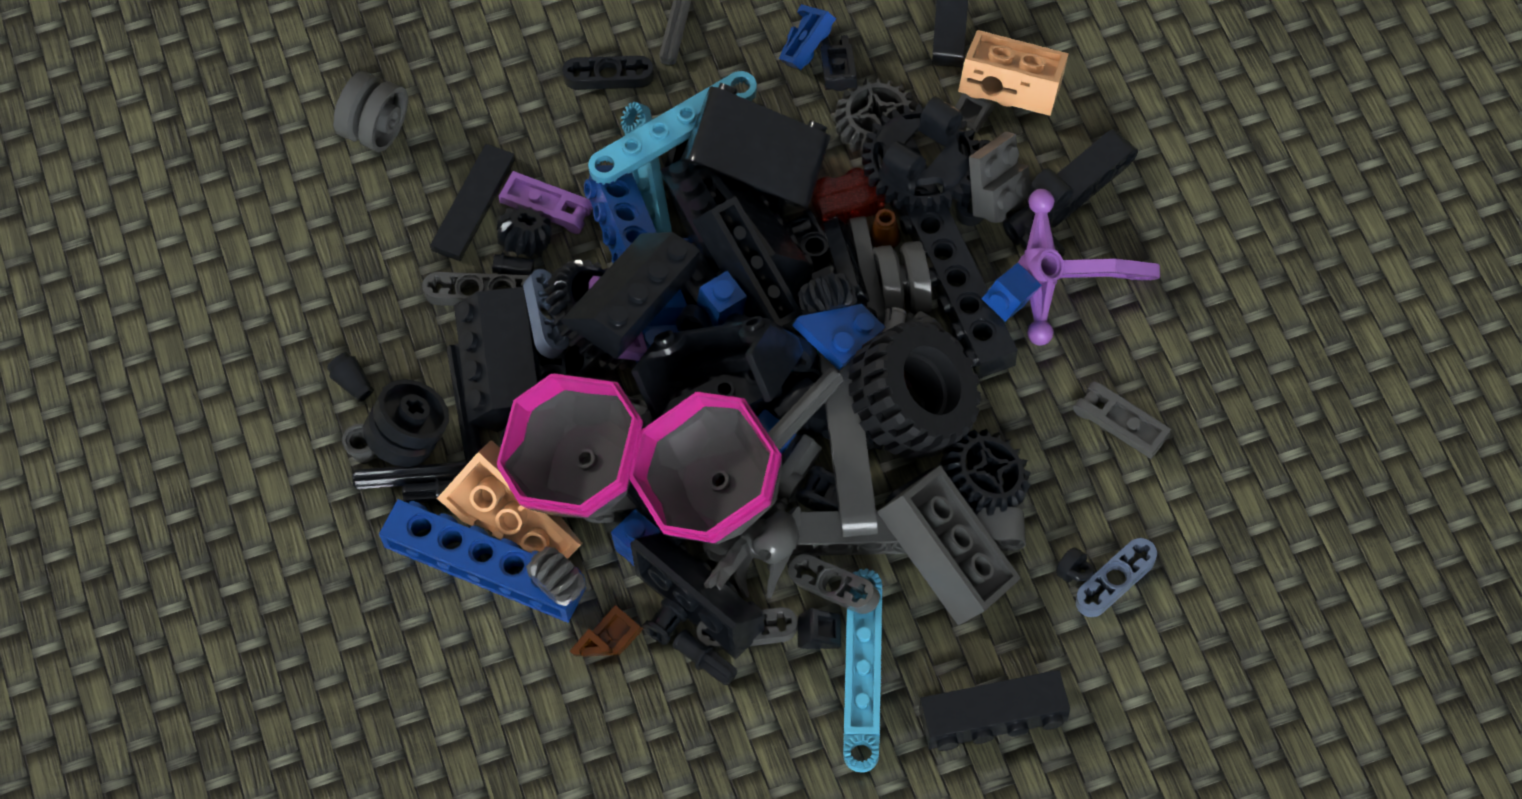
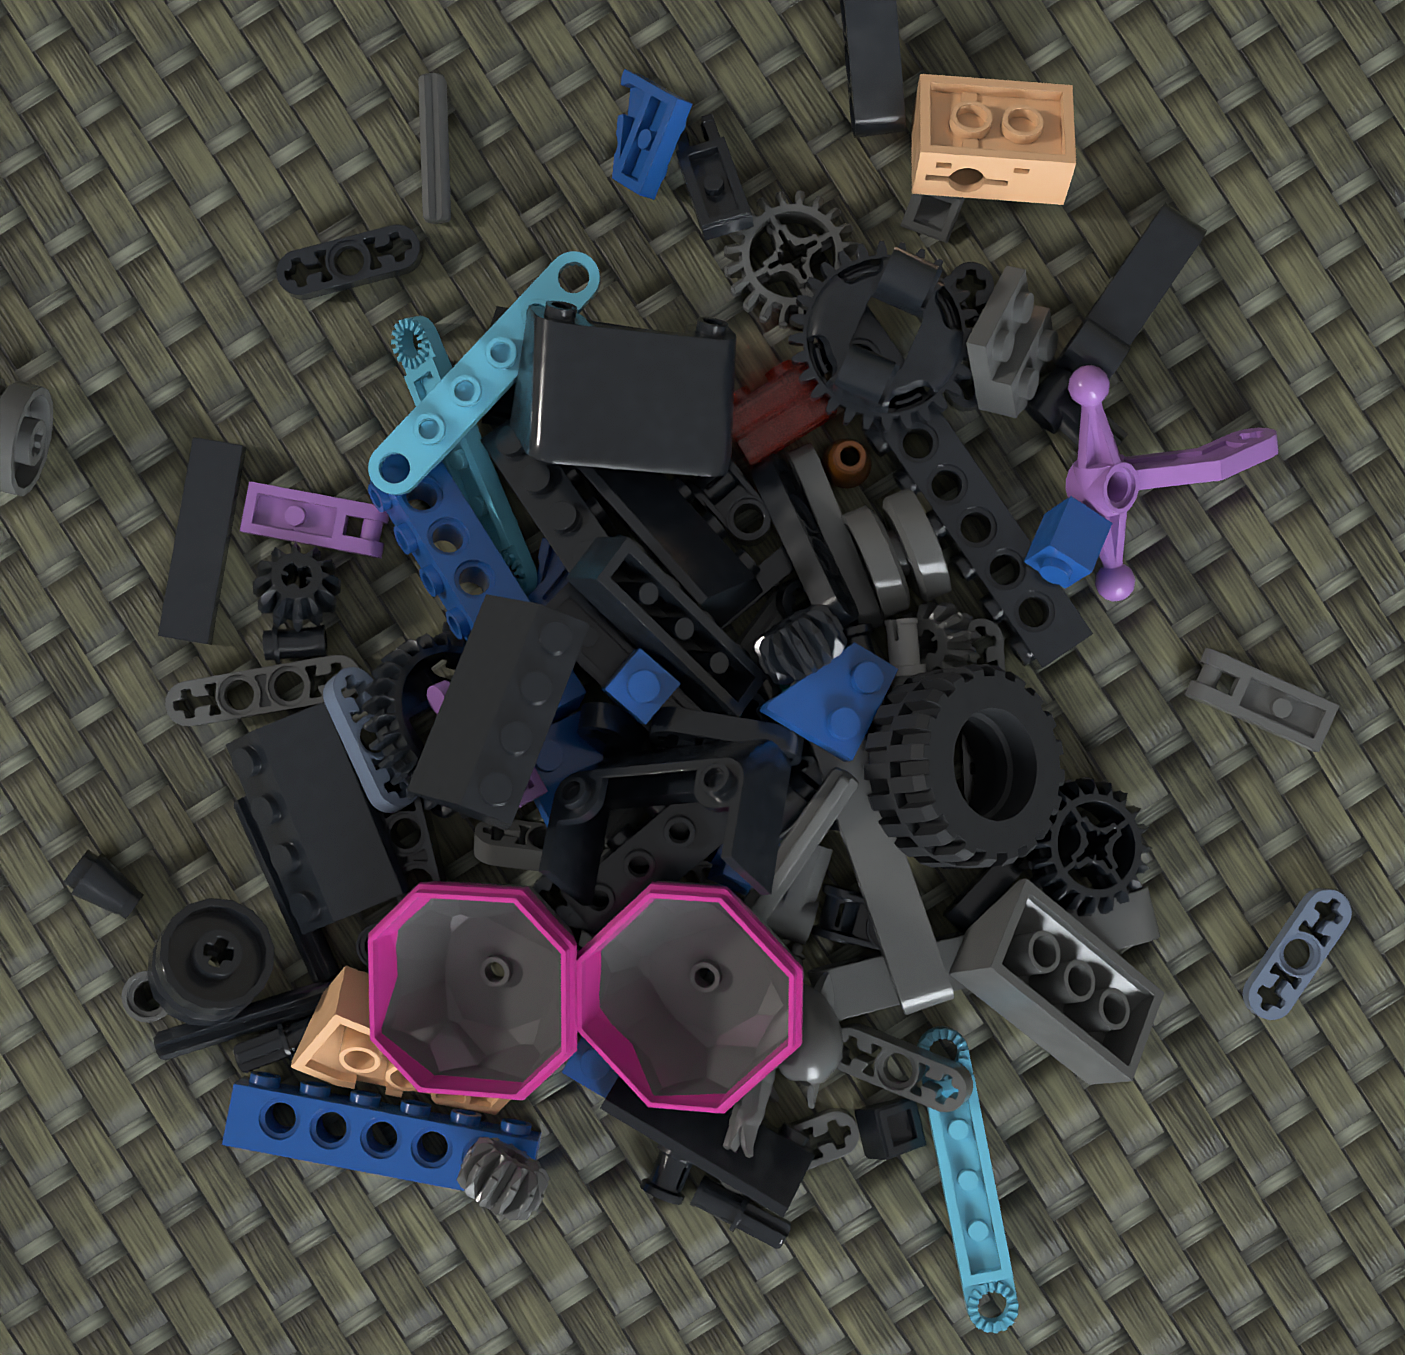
camera: 10 degrees left, 25 degrees up
reddish brown slope [570,605,643,656] -> none
black brick [919,669,1070,751] -> none
black tile [1056,547,1094,583] -> none

